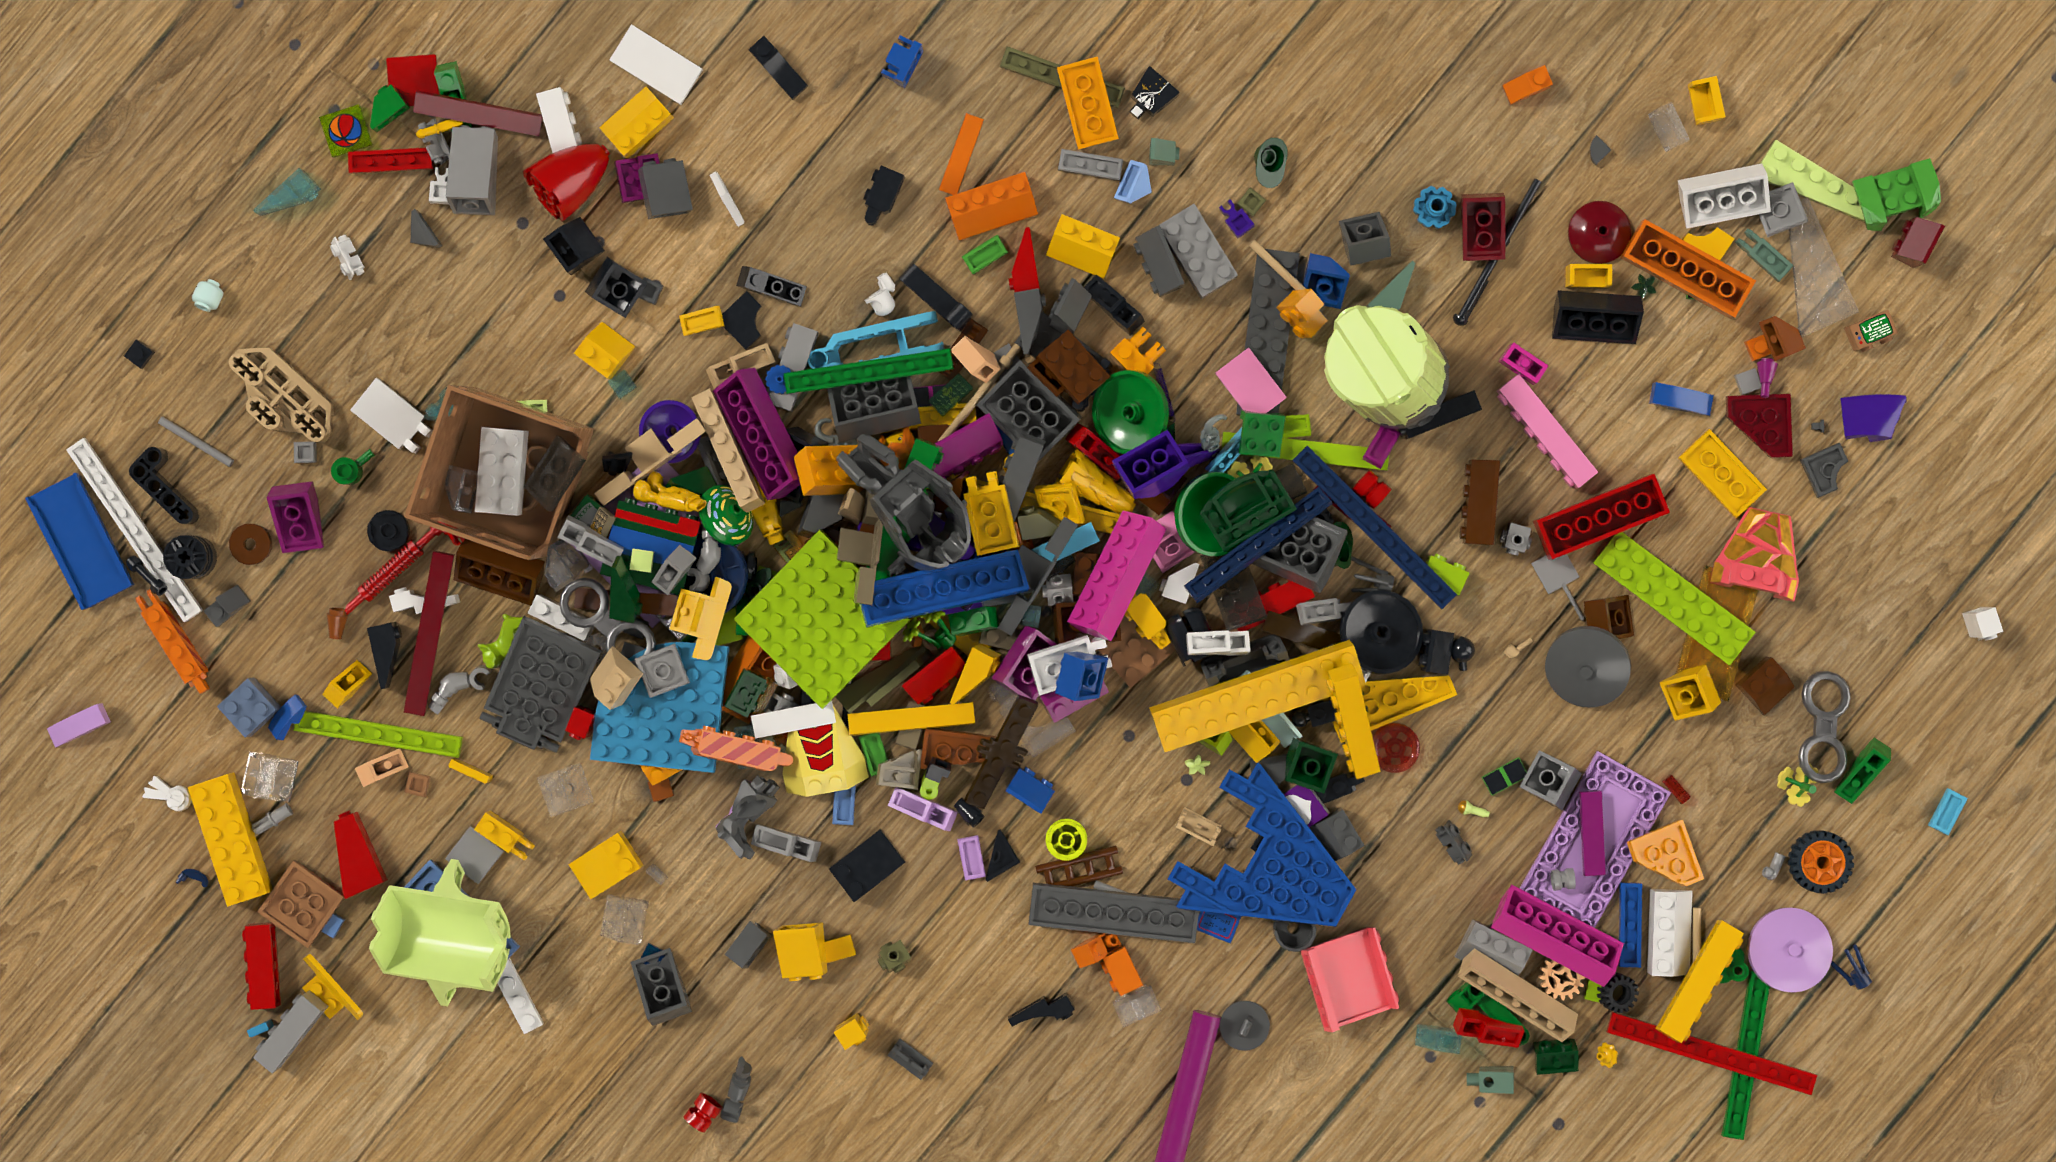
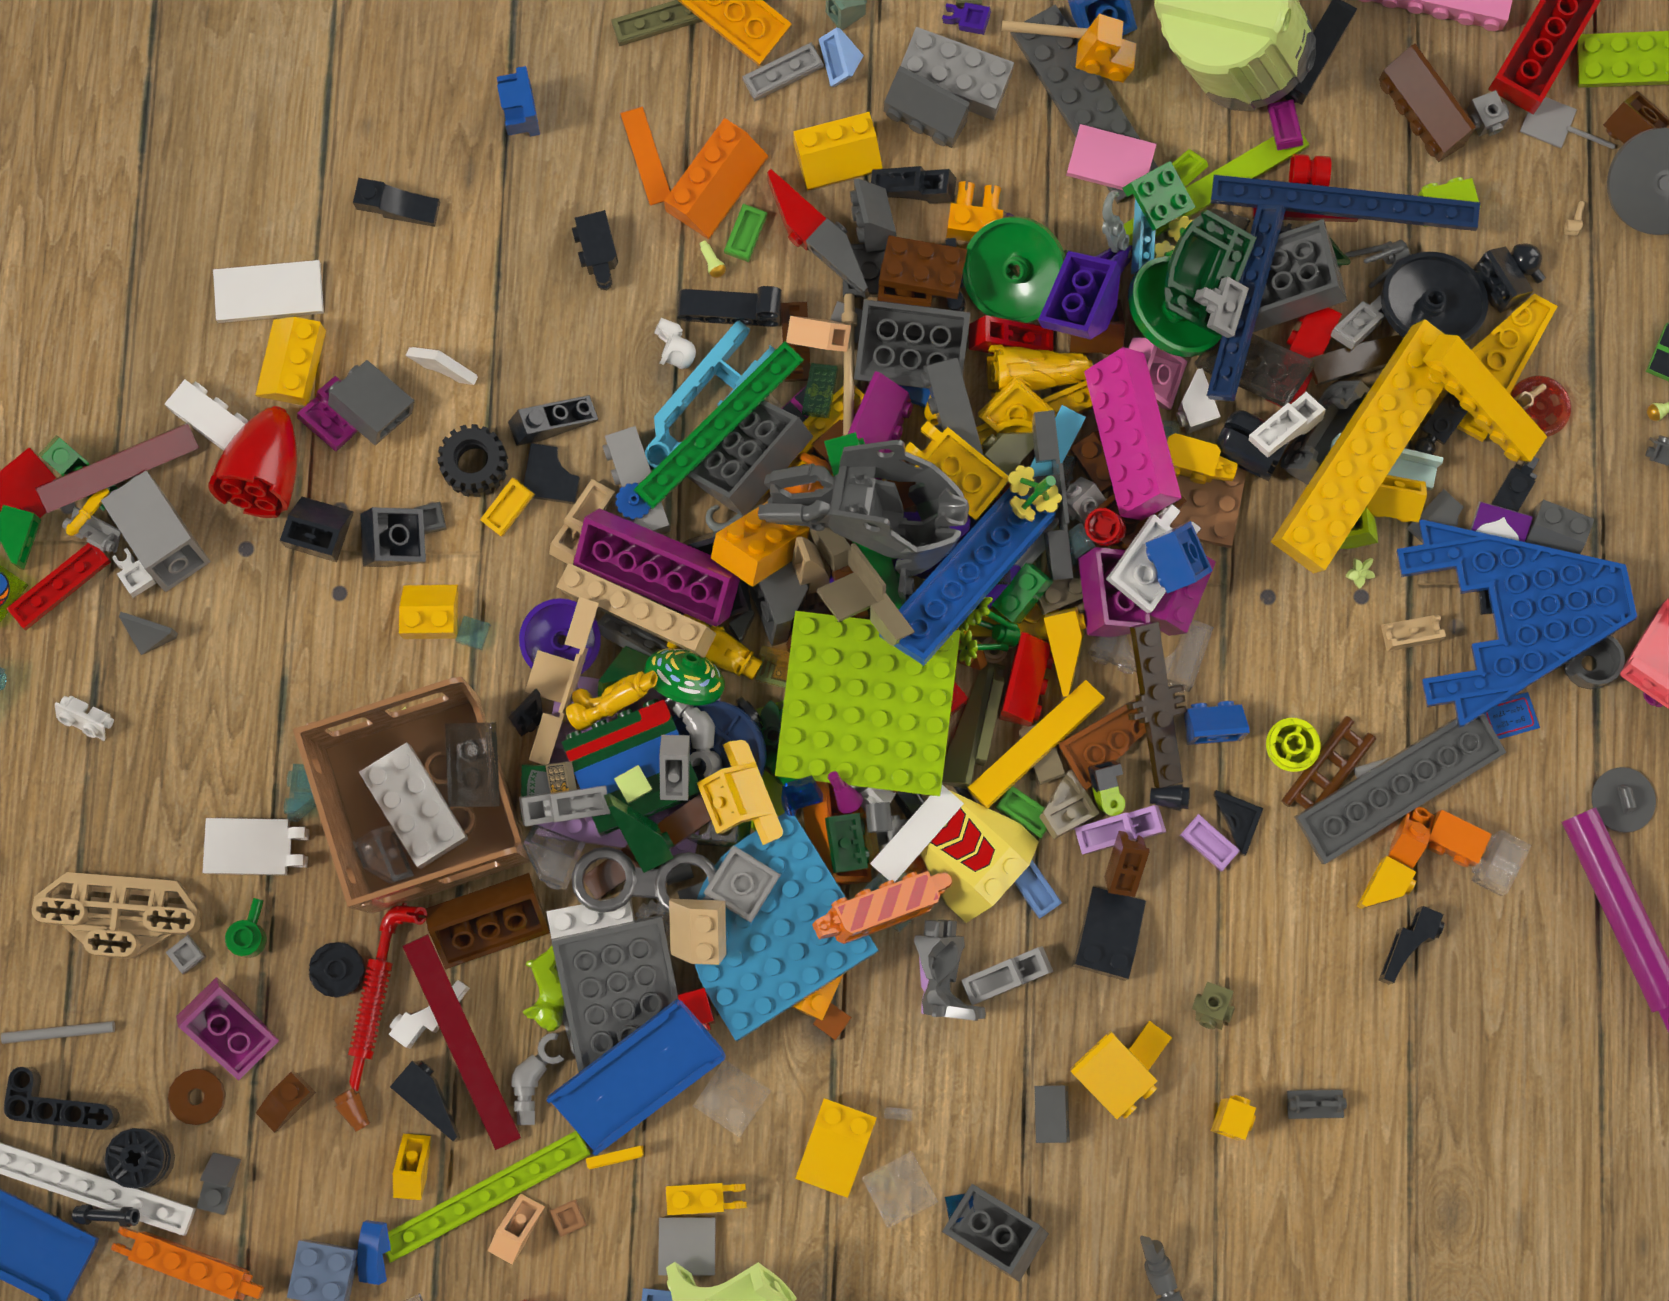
camera: 35 degrees left, 10 degrees down
dark green slope [1285,737,1338,794] -> none
none -> reddish brown slope [256,1072,316,1133]
none -> black tyre [437,424,509,497]
none -> blue ladder [546,999,726,1156]
none -> yellowish green piece [699,241,726,278]
none -> clear blue plate [781,775,823,817]
none -> magenta cone [828,771,863,813]
none -> dark grey beam [865,802,893,833]
none -> light yellow plant [1008,465,1062,522]
none -> red wheel [1084,508,1126,547]
none -> reddish brown hinge [1104,831,1150,897]
none -> light grey hinge [1194,277,1249,338]
none -> yellow slope [1357,856,1416,909]
none -> tan hand [1514,384,1547,410]

